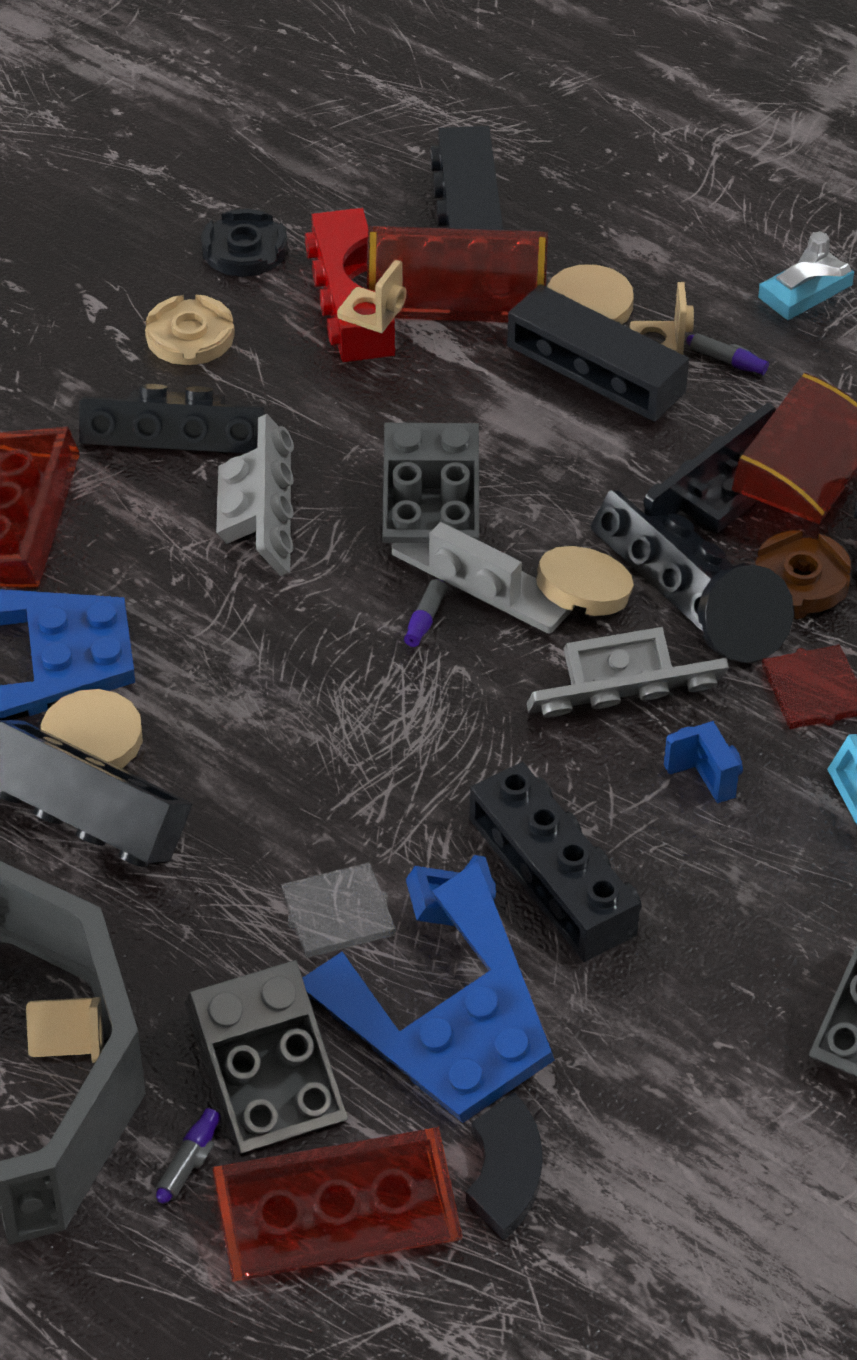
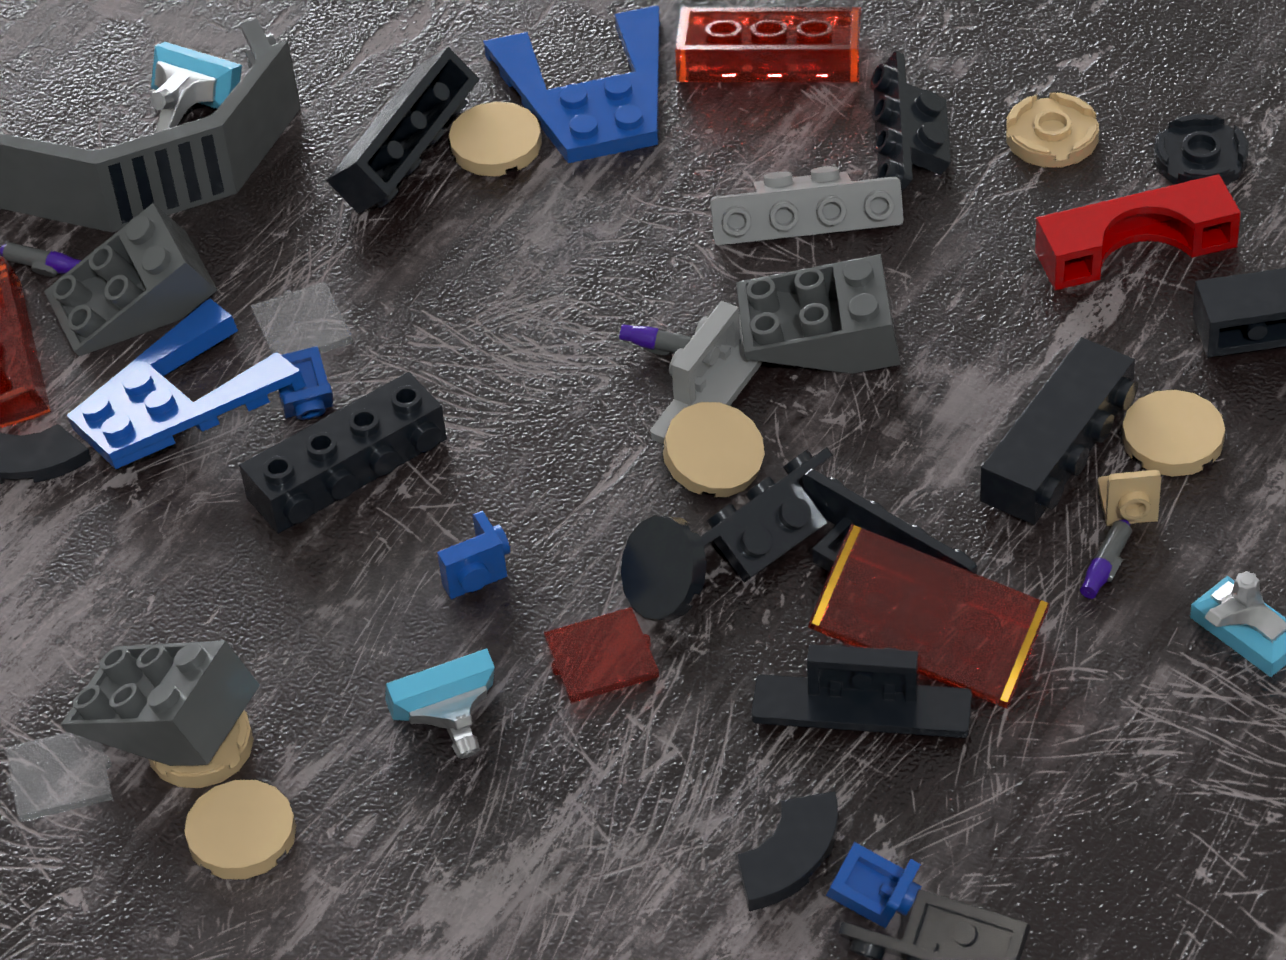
camera: 90 degrees right, 0 degrees up
tan bracket [337,259,407,333] -> none
clear red slope [367,226,548,322] -> none
light grey bracket [526,627,729,718] -> none
reddish brown plate [754,530,851,619] -> none

